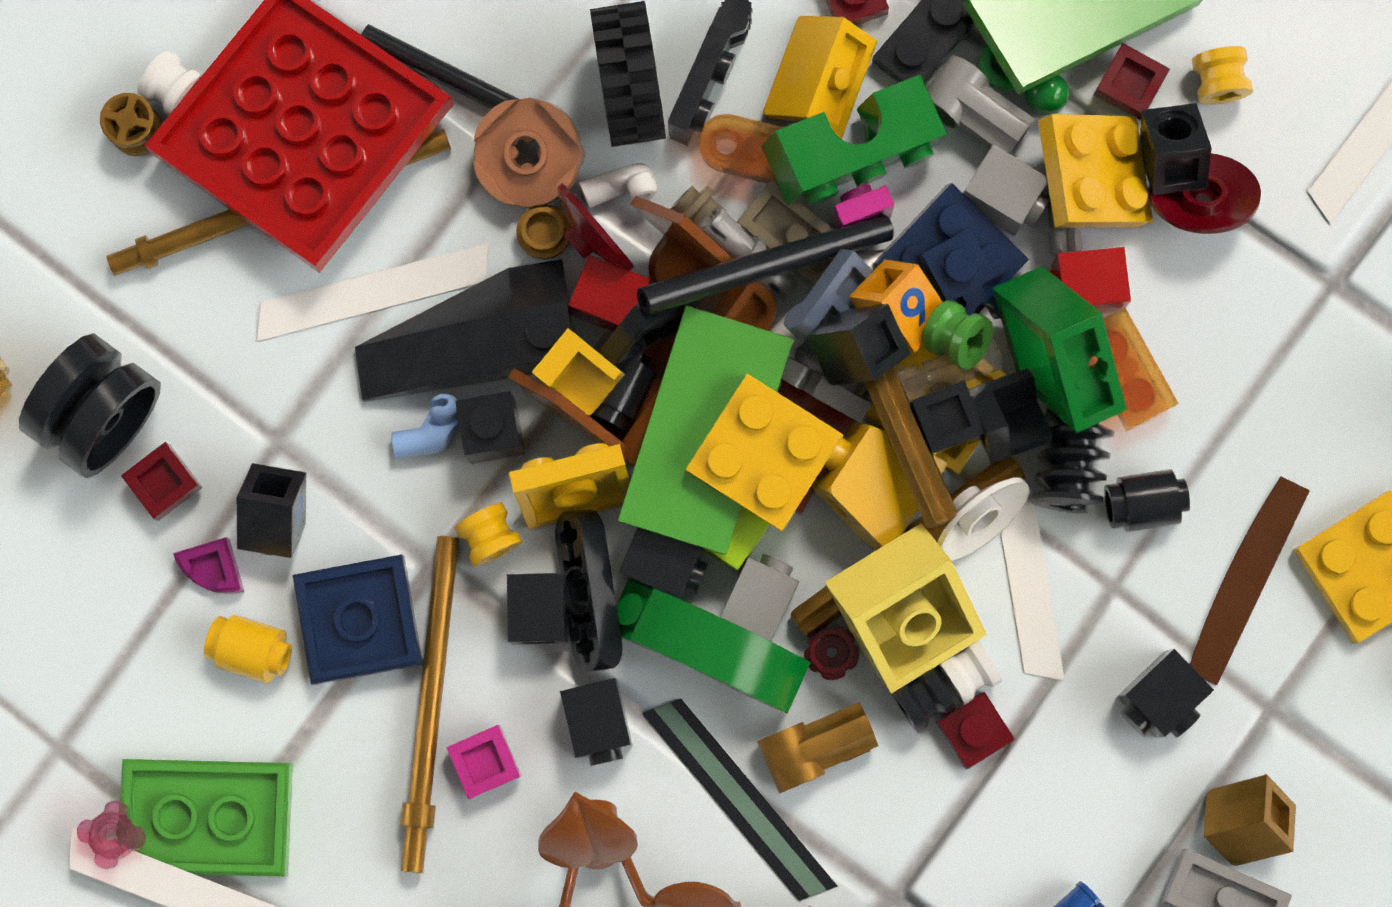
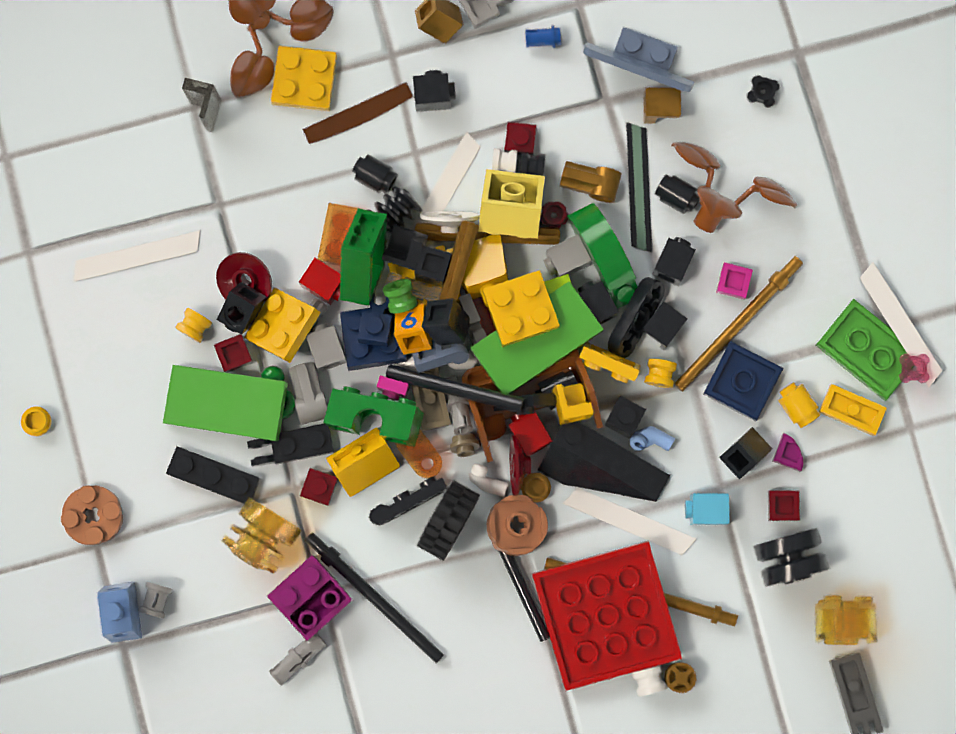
camera: 145 degrees left, 0 degrees up
none -> black brick [654,174,700,214]
none -> medium azure brick [685,493,729,525]
none -> yellow plate [819,384,887,436]

